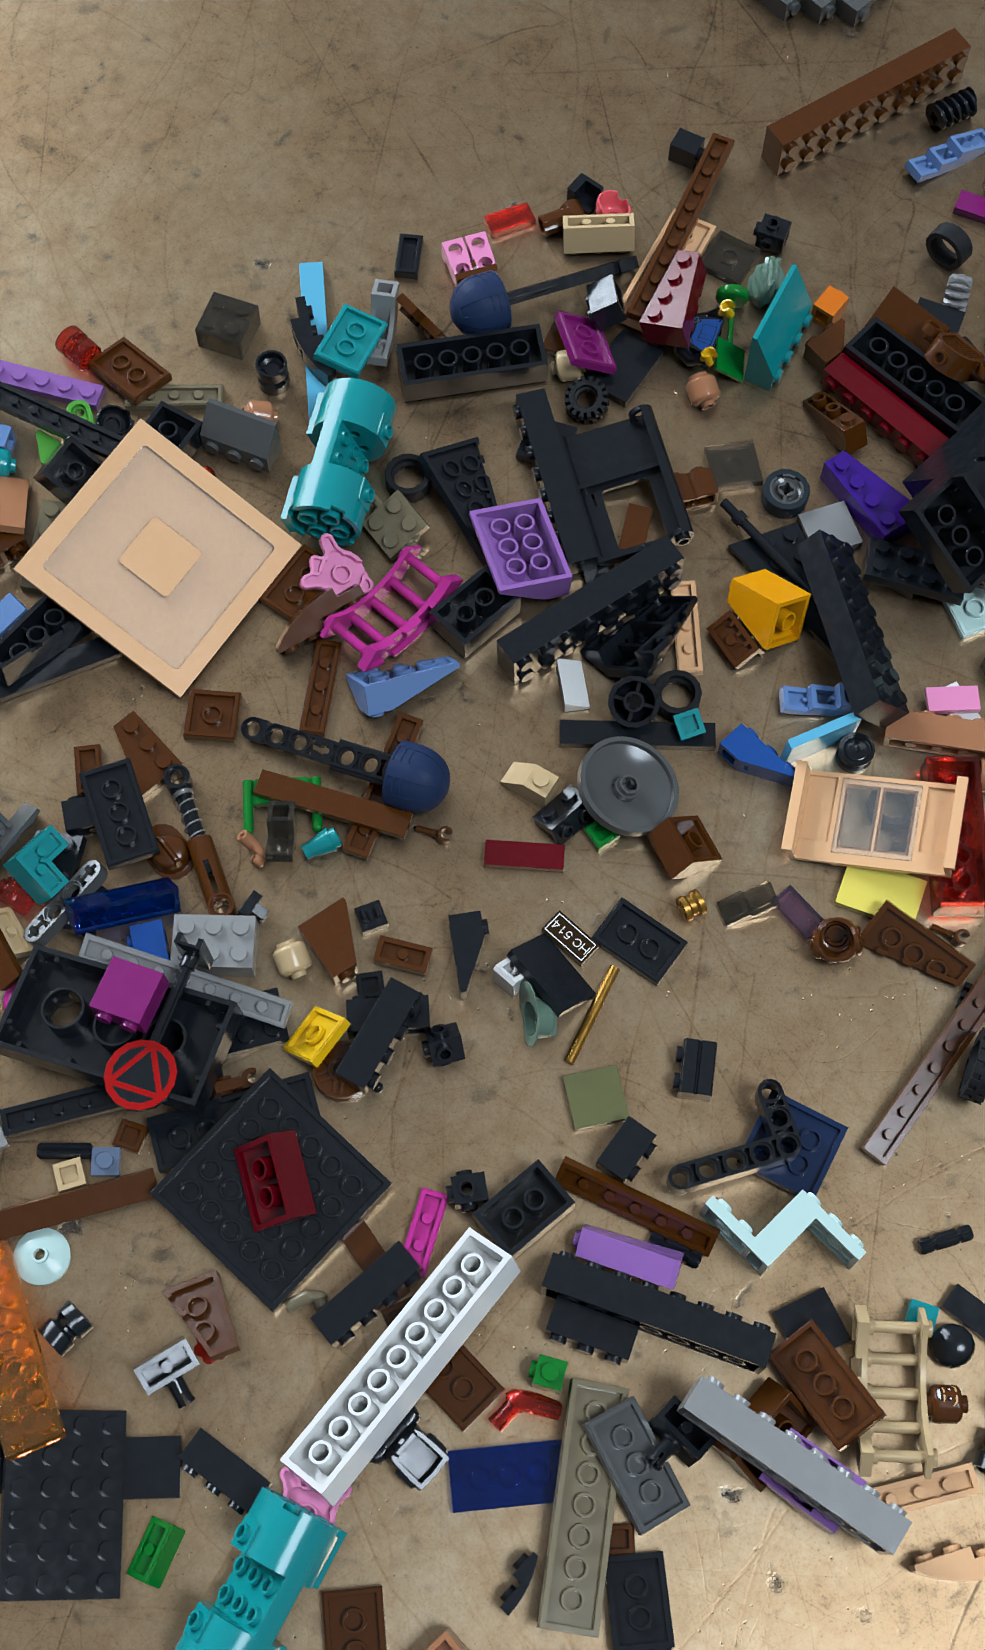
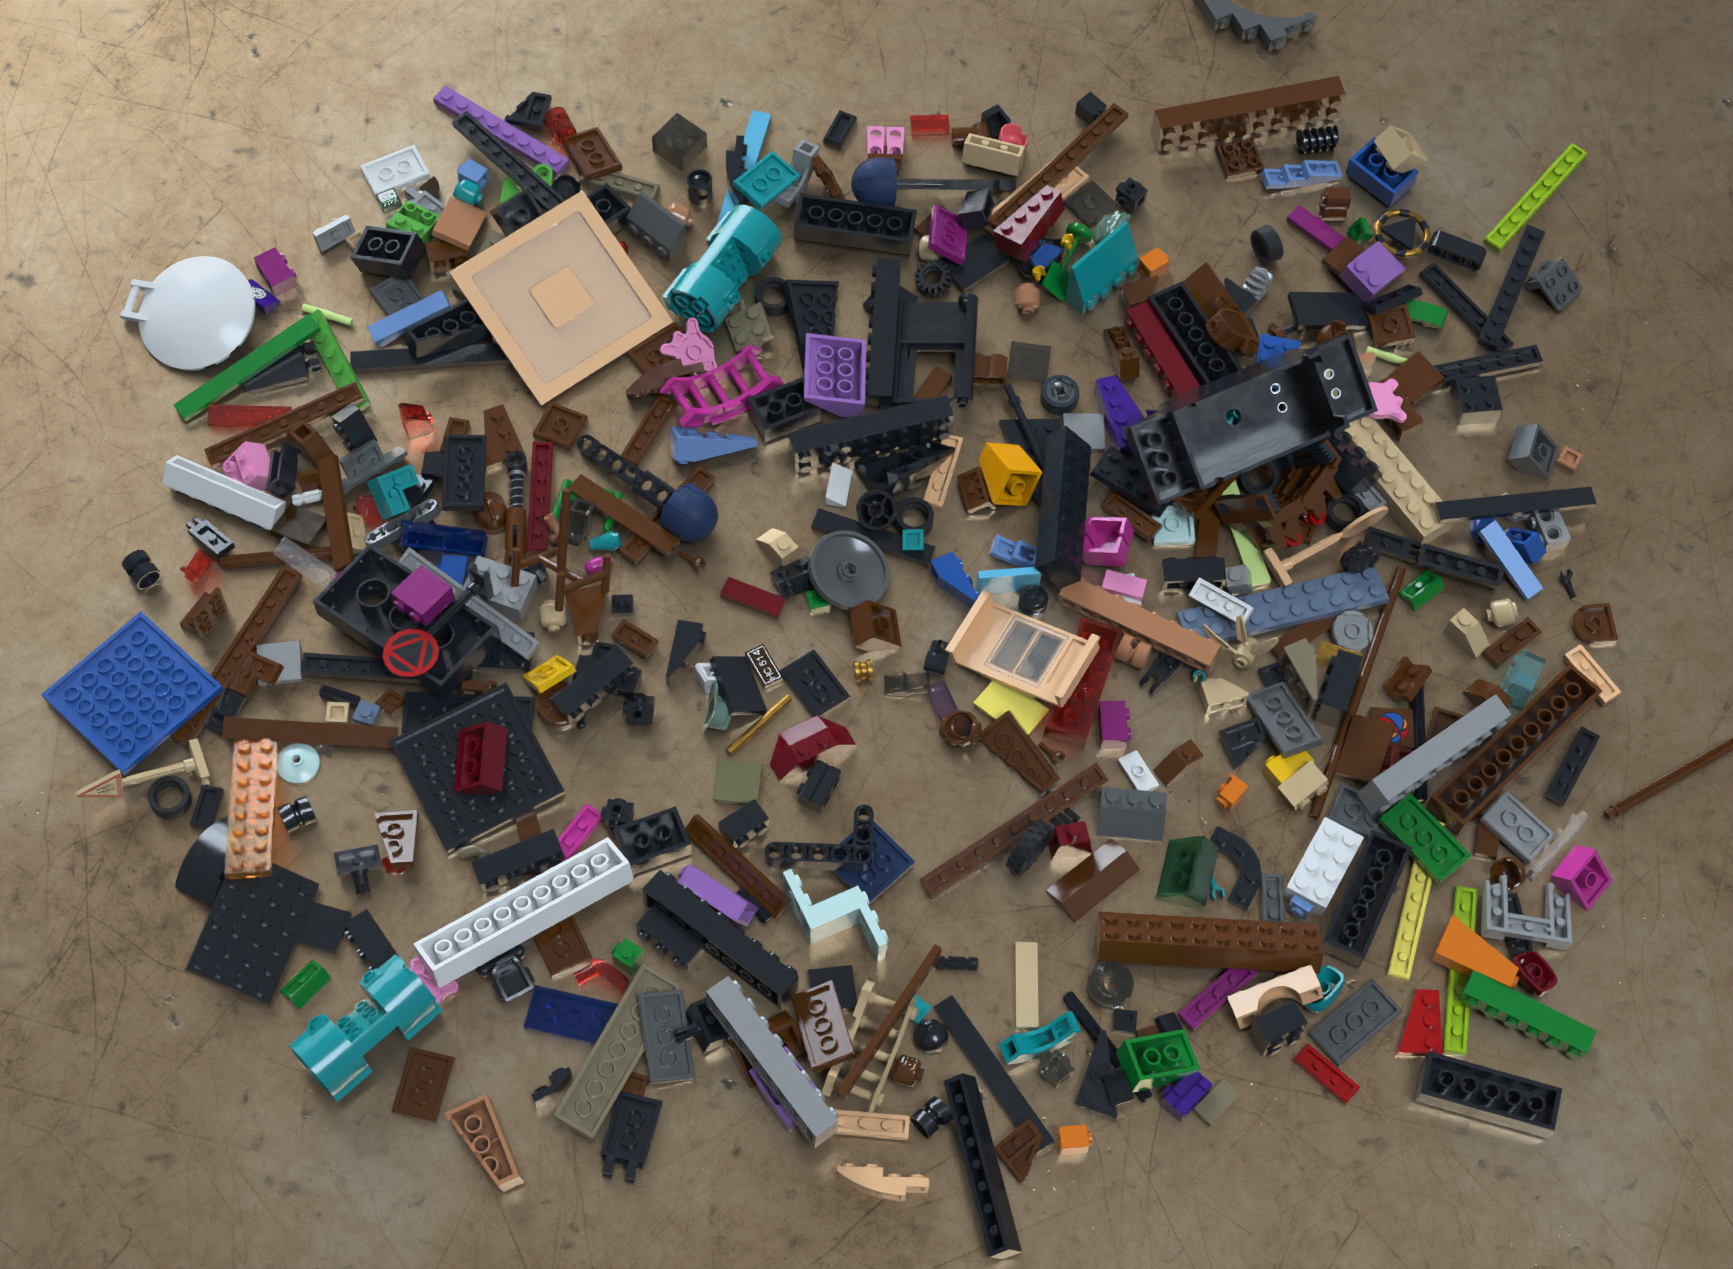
camera: 15 degrees right, 5 degrees down
none -> clear red slope [398,403,434,441]
none -> black wing [505,92,552,130]
none -> reddish brown piece [511,488,612,612]
none -> dark red tile [526,442,554,554]
none -> dark pink cylinder [585,556,614,575]
none -> dark red wedge [770,715,856,782]
none -> reddish brown tile [837,944,942,1100]
none -> black piece [923,640,950,676]
none -> dark pink piece [1083,517,1134,566]
none -> reddish brown tile [1101,491,1162,542]
none -> reddish brown tile [1215,138,1265,180]

